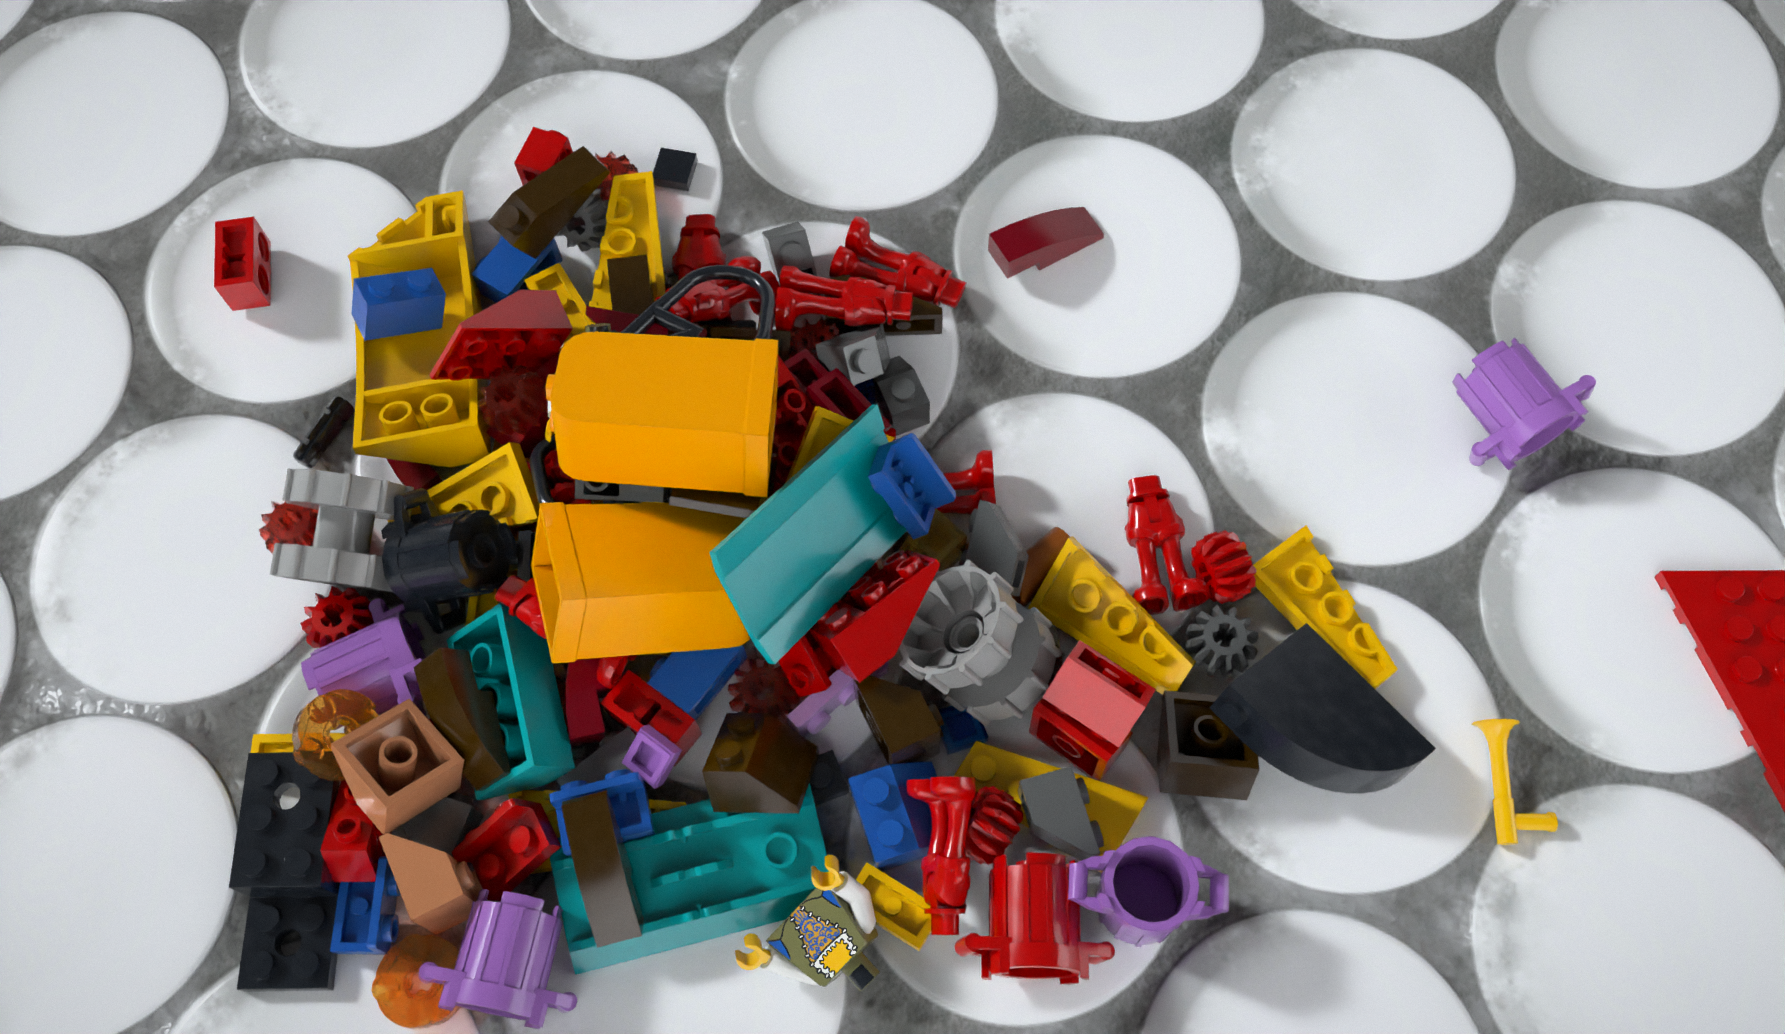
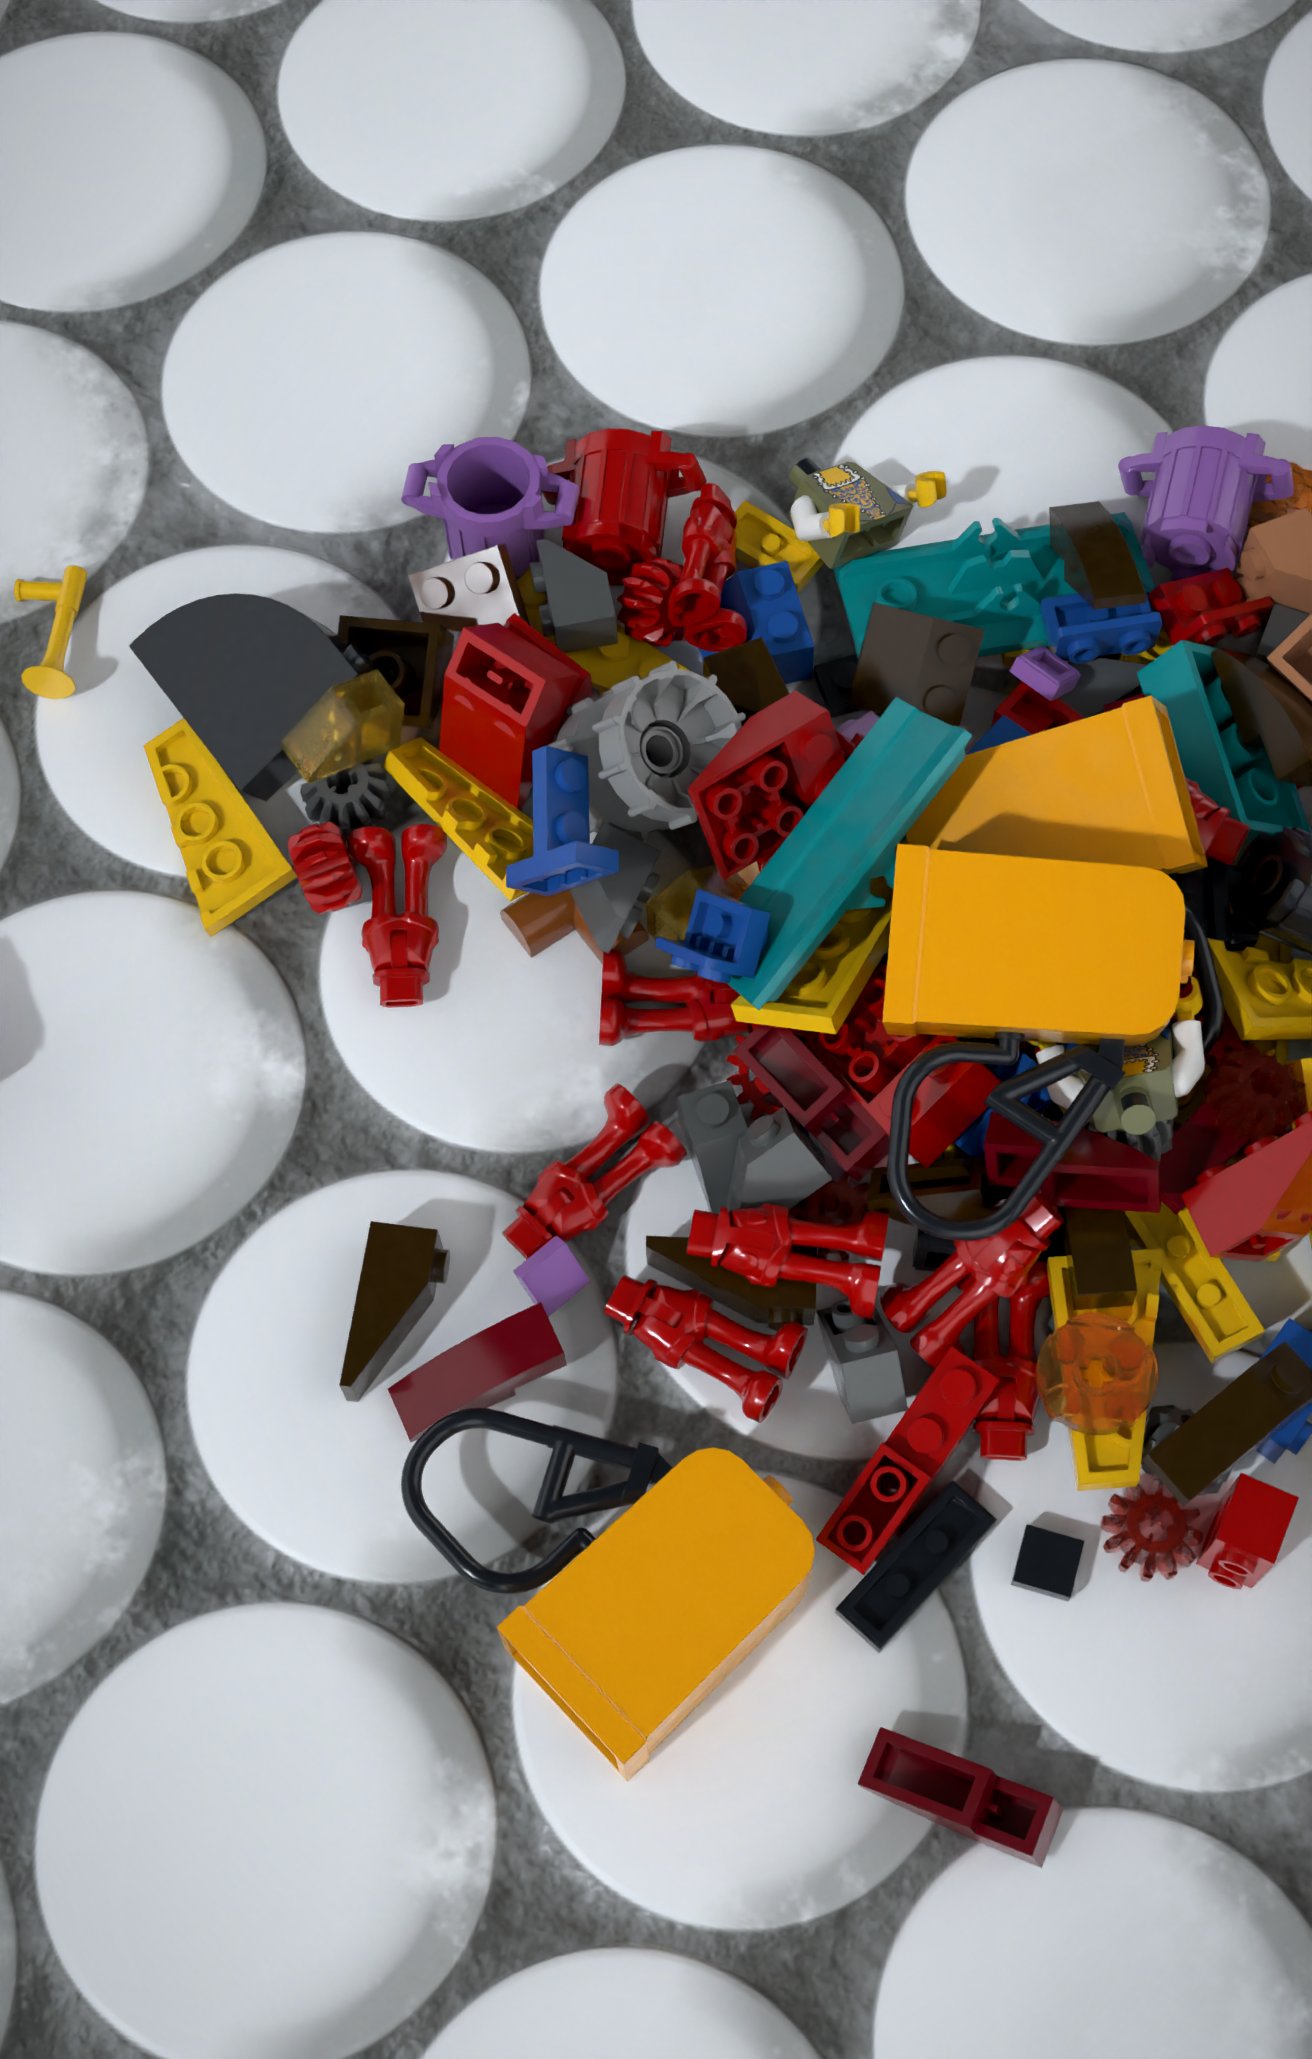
camera: 175 degrees left, 0 degrees up
none -> clear yellow slope [281,669,405,784]
none -> dark brown slope [339,1221,450,1402]
none -> light orange piece [401,1408,815,1781]
none -> wing [408,544,531,632]
none -> red piece [502,1083,687,1260]
none -> blue bracket [506,745,619,896]
none -> medium lavender tile [513,1236,591,1317]
none -> red slope [815,1346,1002,1575]
none -> black tile [835,1480,997,1653]
none -> dark red slope [858,1727,1063,1868]
none -> clear orange plate [1035,1313,1158,1435]

